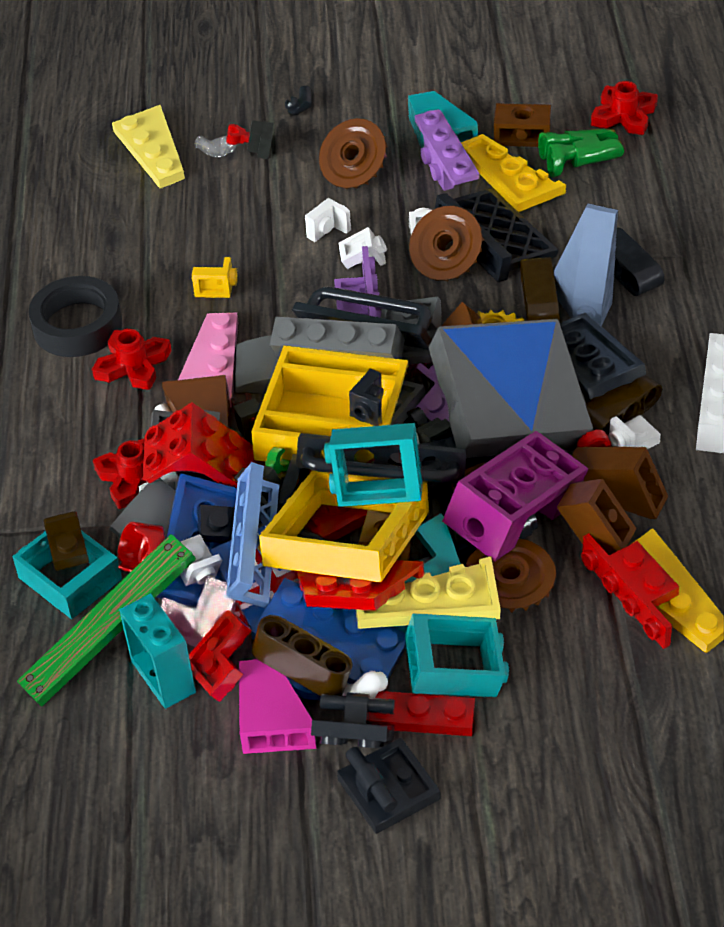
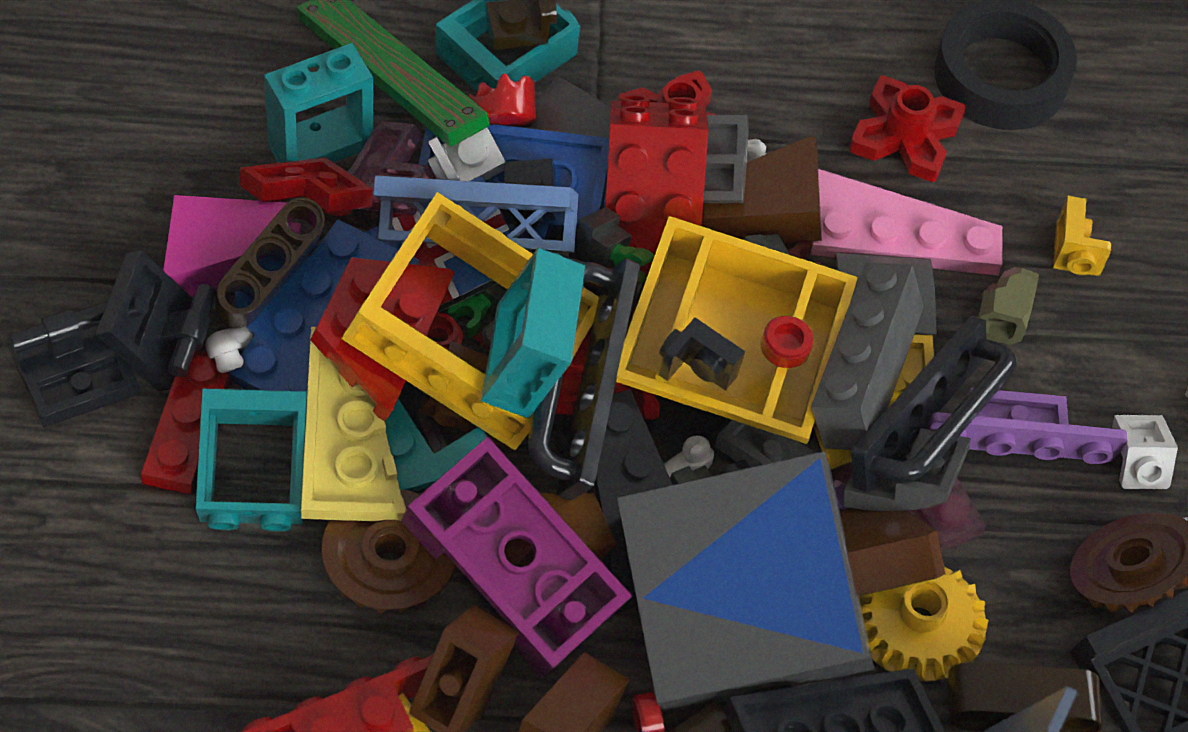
camera: 85 degrees right, 10 degrees up
none -> red tile [760,316,814,368]
none -> olive rock [977,267,1039,345]

